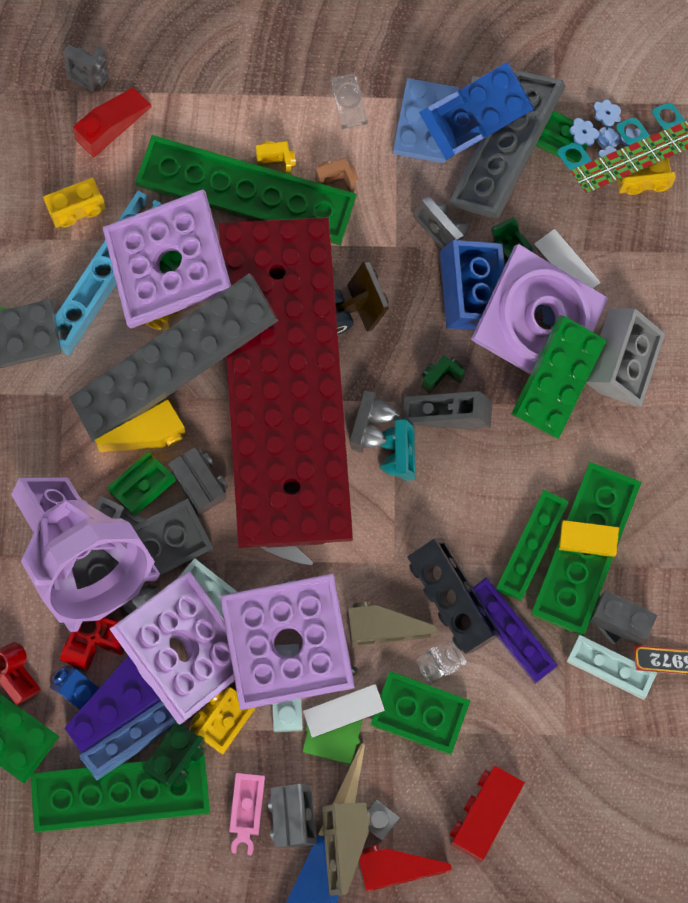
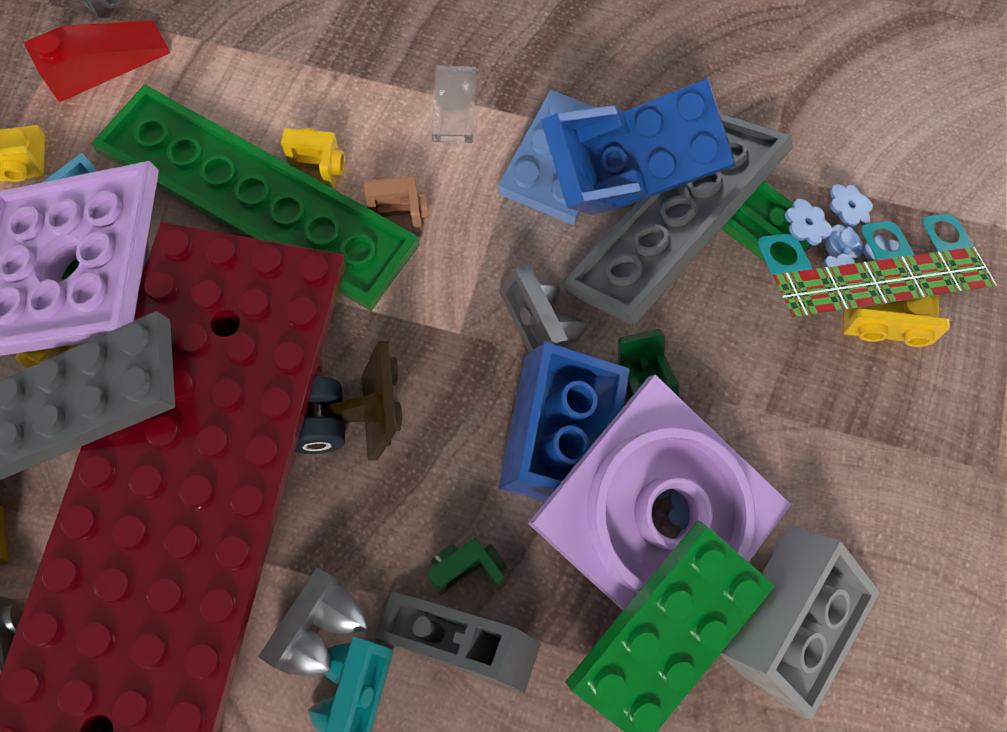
camera: 20 degrees right, 5 degrees down
white sticker [535,229,601,289] -> none

